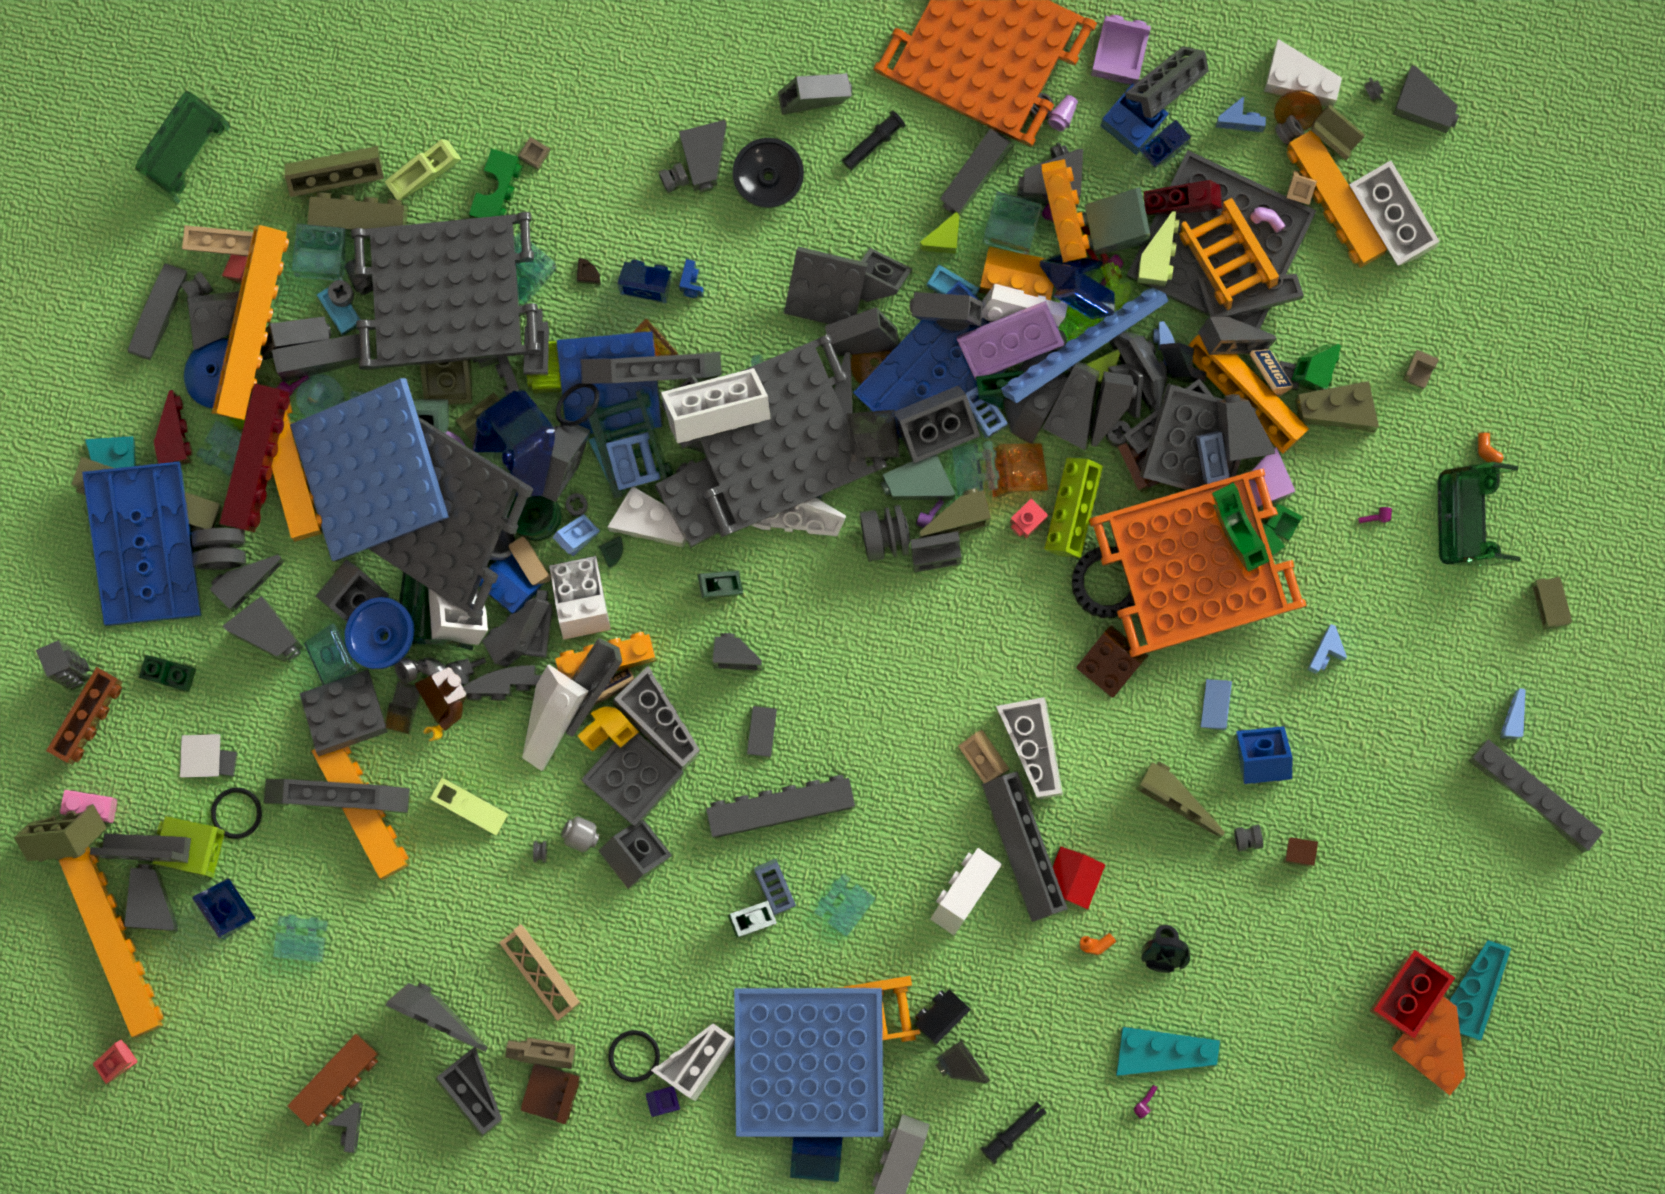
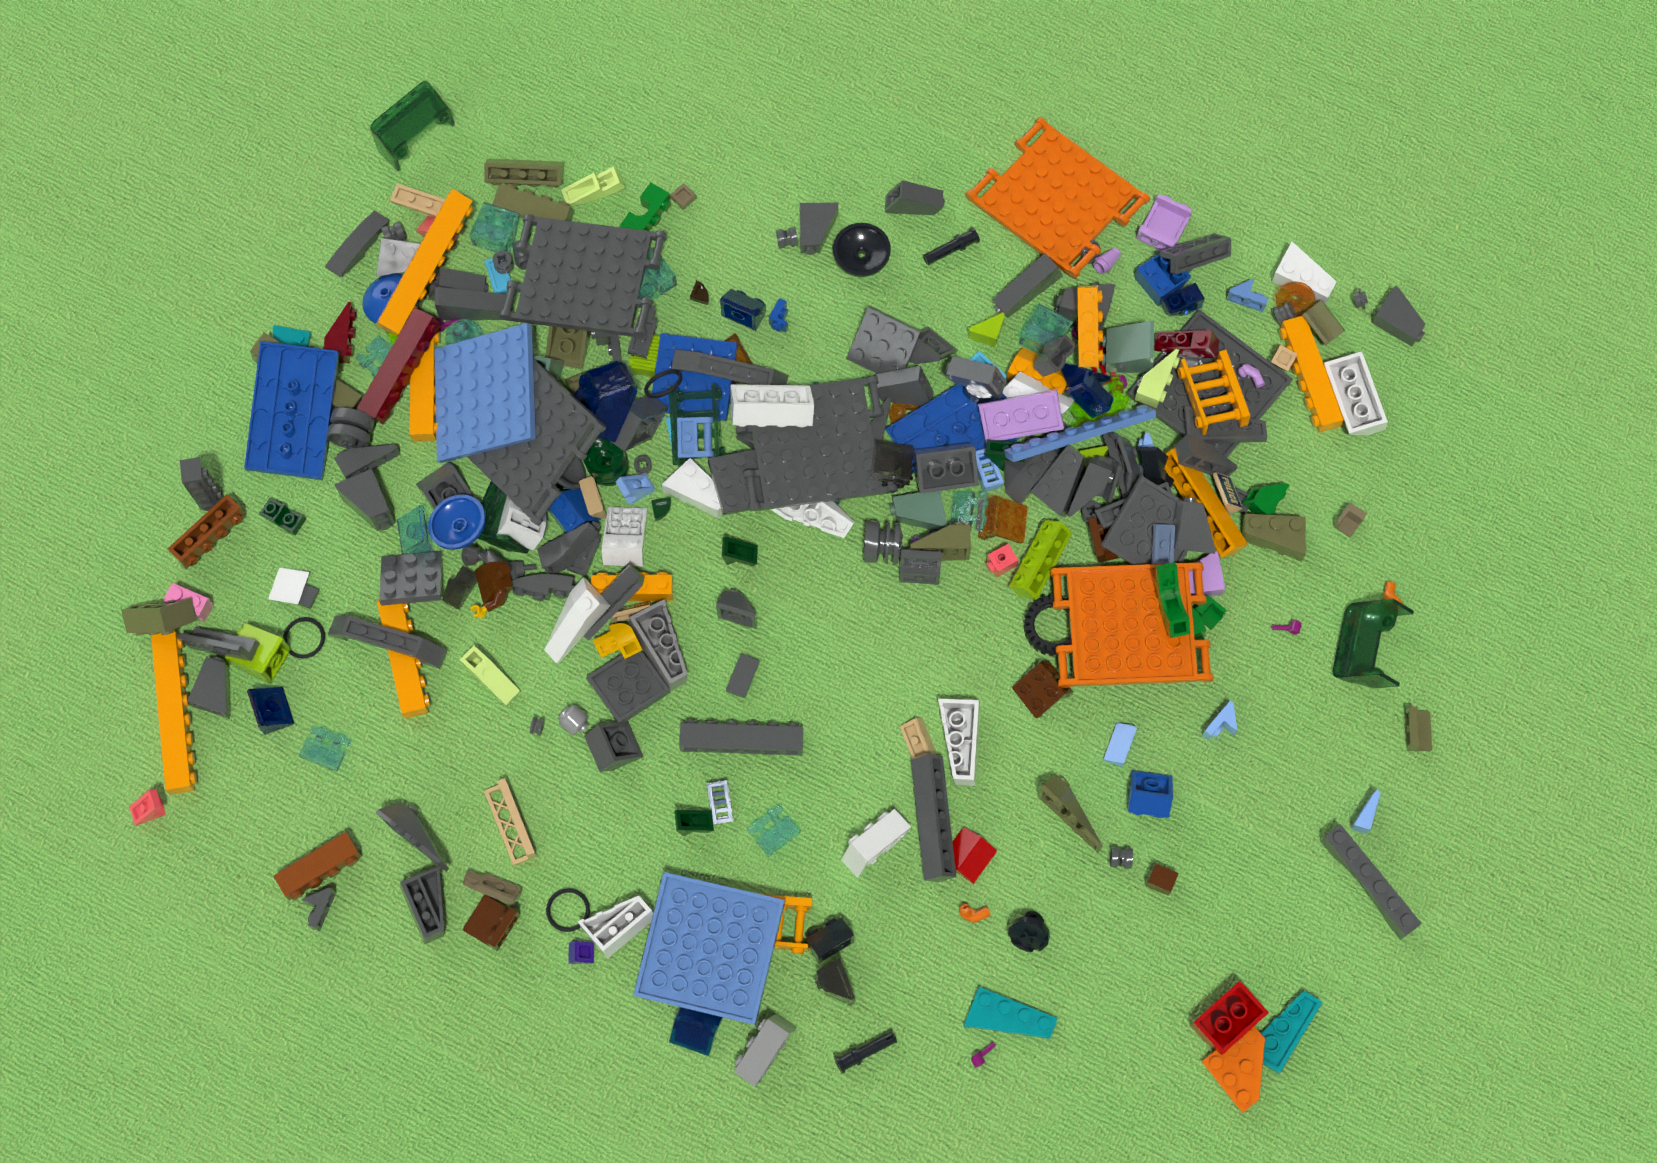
camera: 15 degrees right, 10 degrees down
none -> dark grey brick [1034,334,1075,377]

